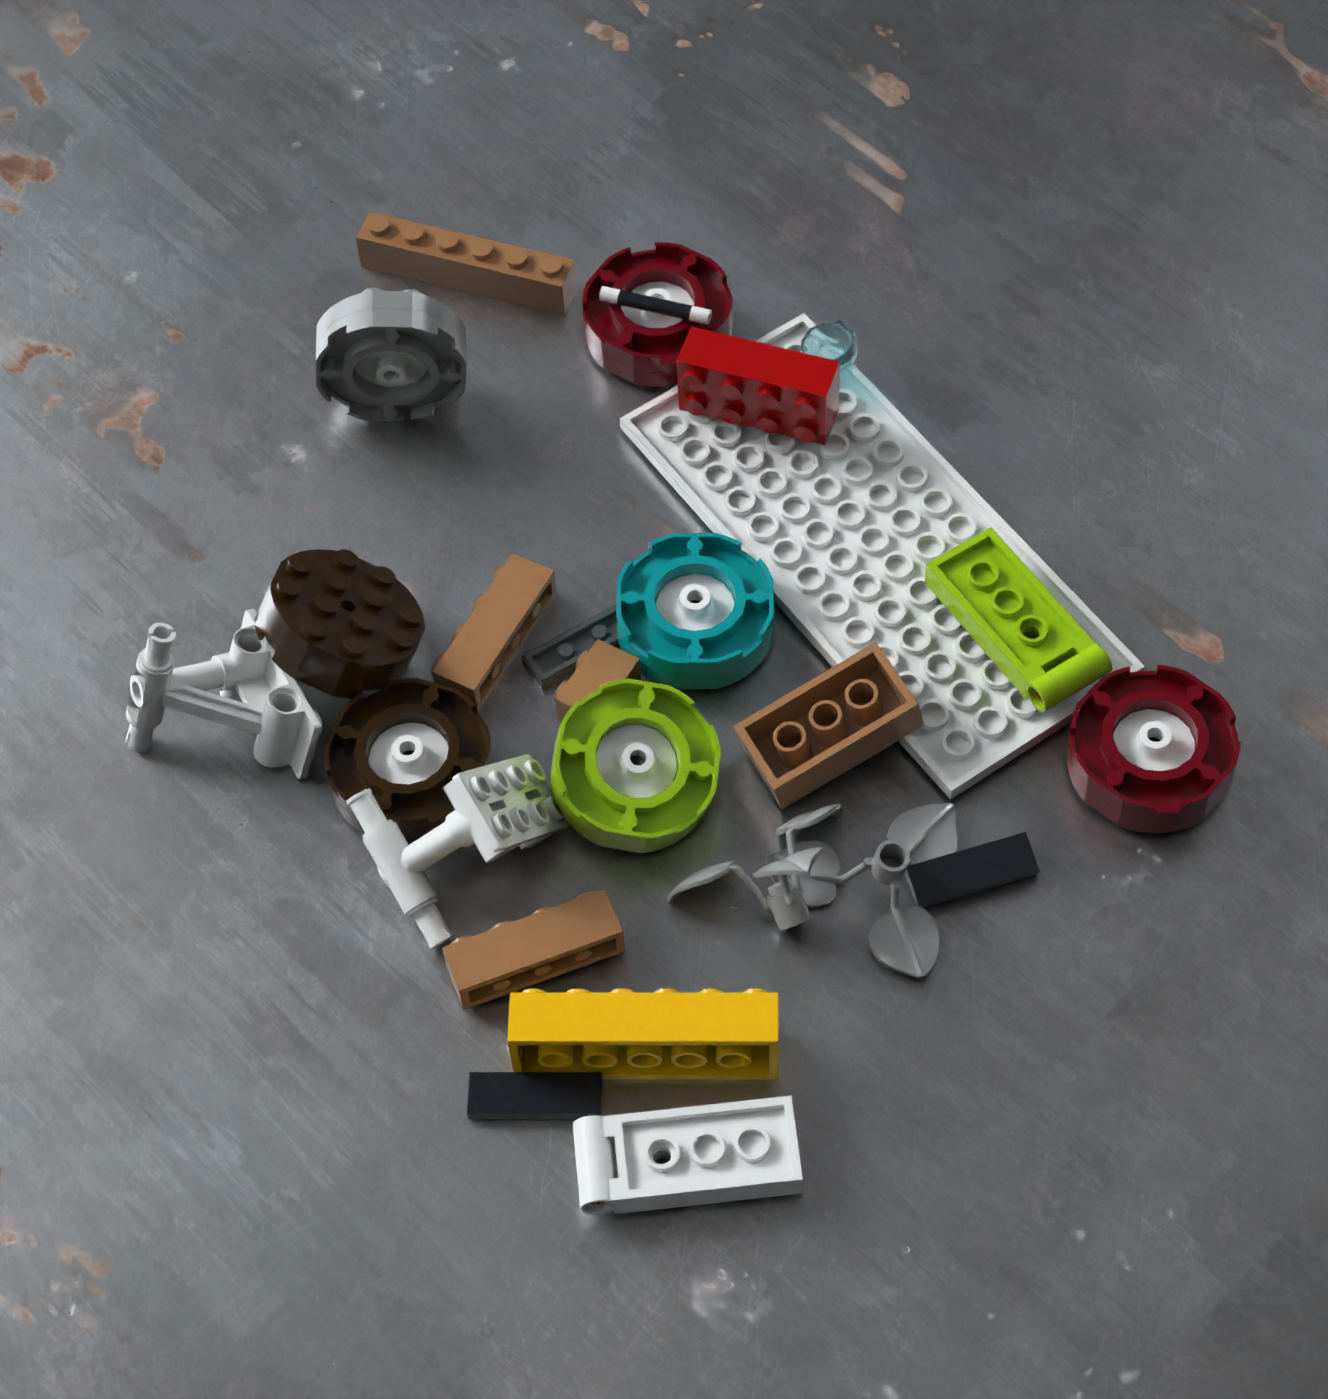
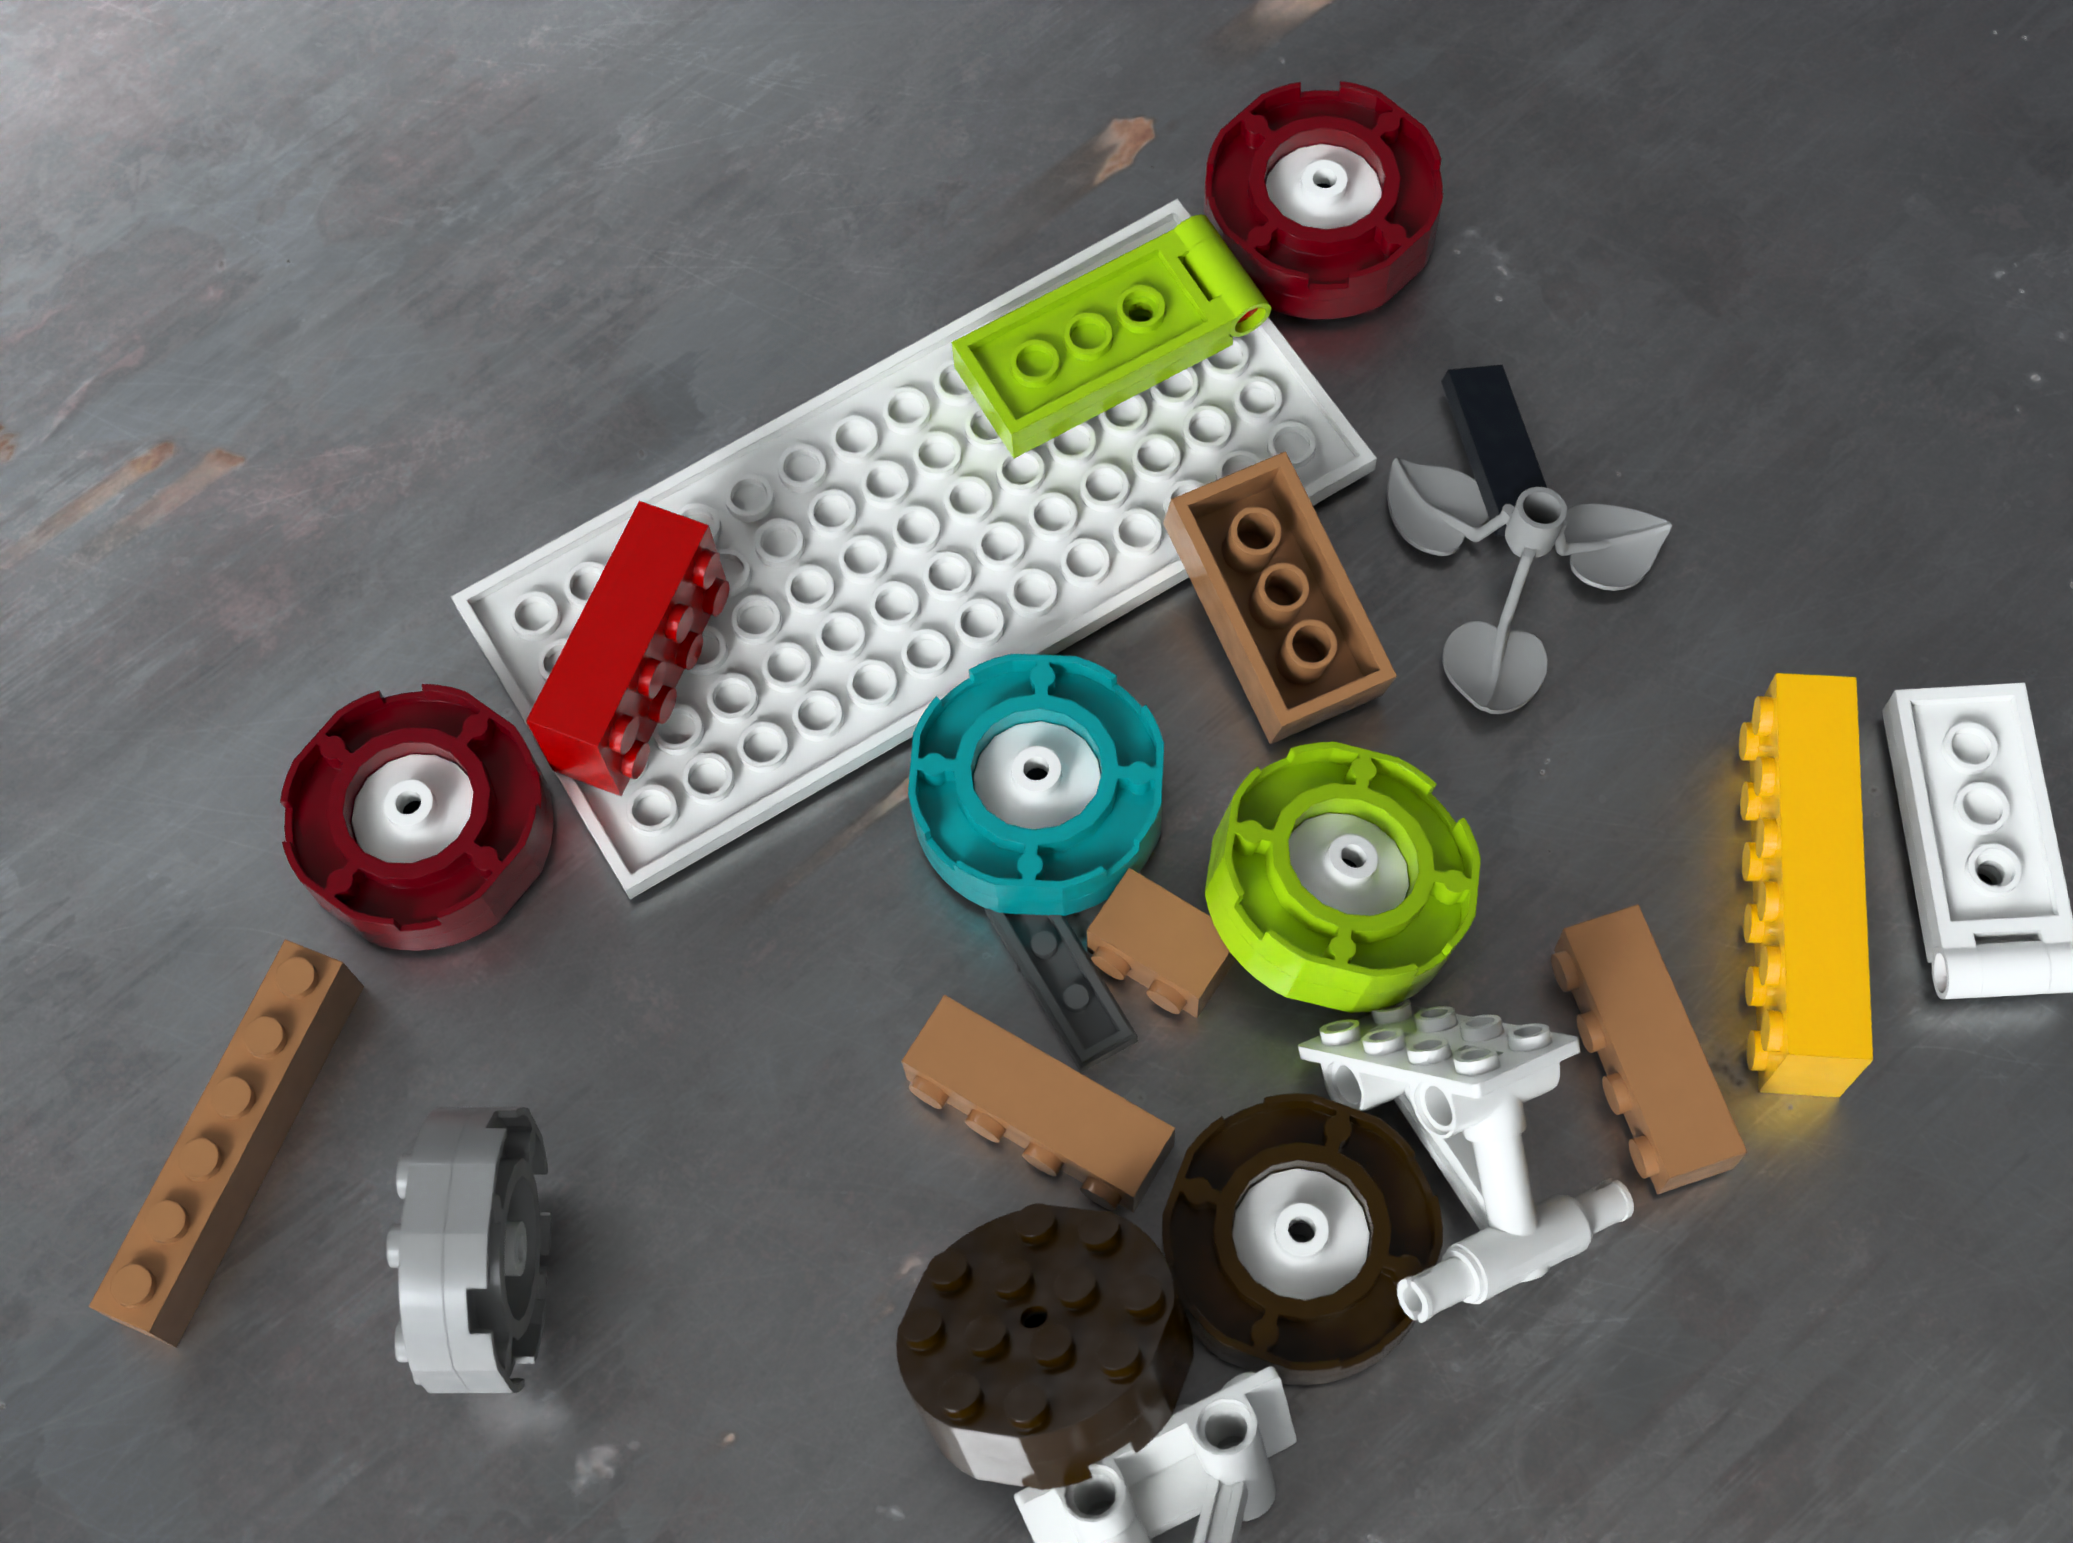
camera: 85 degrees left, 10 degrees up
black tile [467,1072,602,1119] -> none
black bar [599,286,712,325] -> none
light grey plant [667,804,843,930] -> none
clear light blue hair [800,320,858,373] -> none

